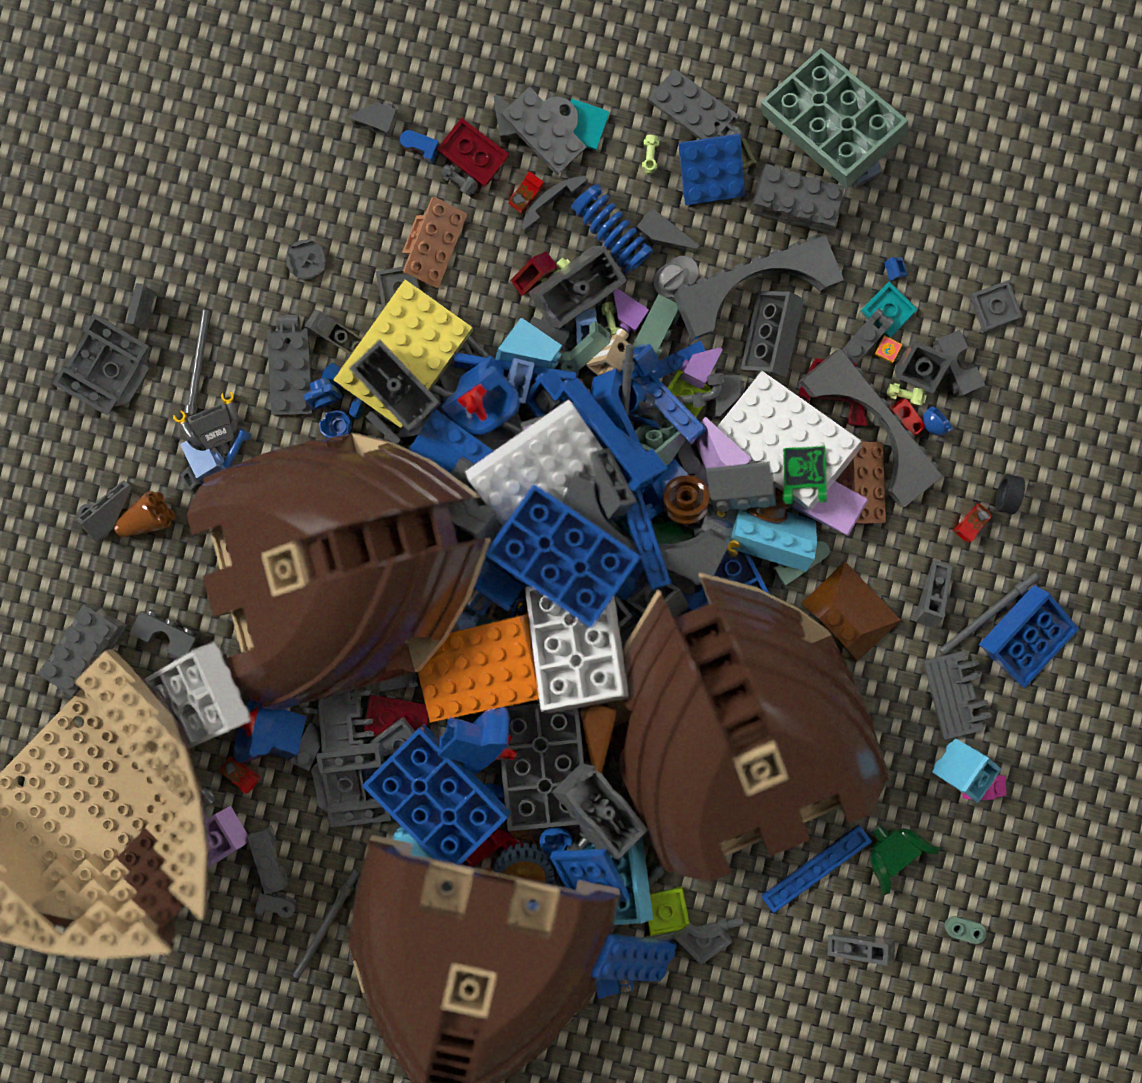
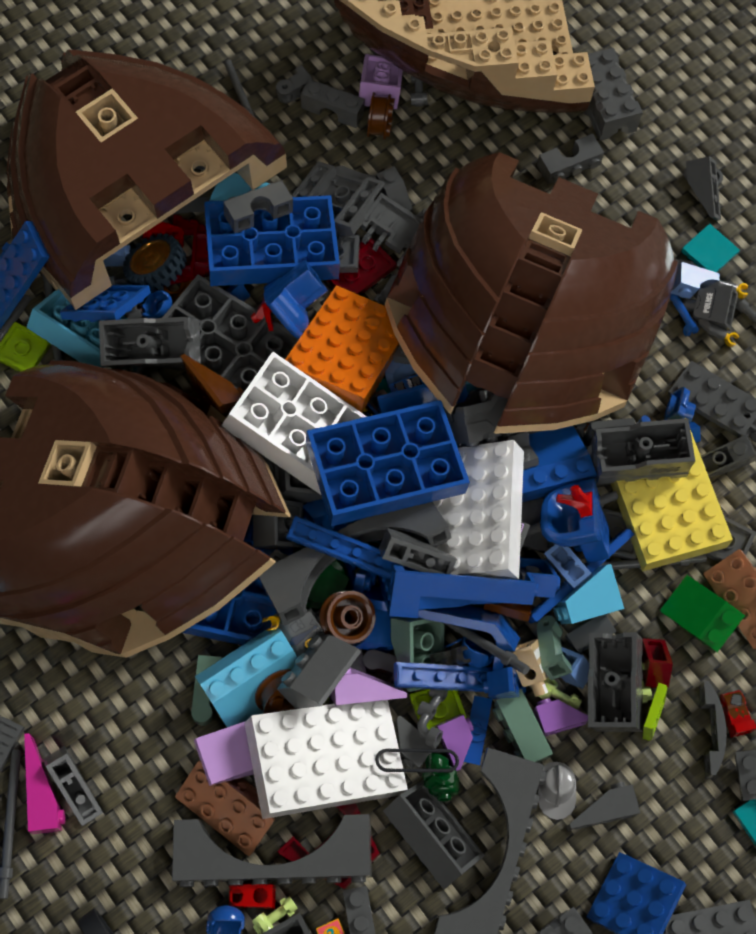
camera: 120 degrees right, 20 degrees down
dark orange cone [114,491,175,537] -> none
white brick [144,642,250,748] -> none
leg [220,756,262,794] -> none
blue piece [234,698,306,763] -> none
blue hair [319,410,352,439] -> none
blue piece [571,184,654,275] -> none
yellowish green bar [642,135,659,175] -> none
flag [783,446,827,504] -> none
reddish brown slope [801,561,901,662] -> none
leg [953,503,992,543] -> none
none -> dark pink slope [24,733,65,835]
none -> dark grey arch [223,181,293,234]
none -> reddish brown wheel [367,92,395,140]
none -> black piece [375,748,459,773]
none -> dark green head [422,753,459,802]
none -> lime tile [643,683,668,741]
none -> green slope [660,575,745,653]
none -> teal tile [681,224,740,273]

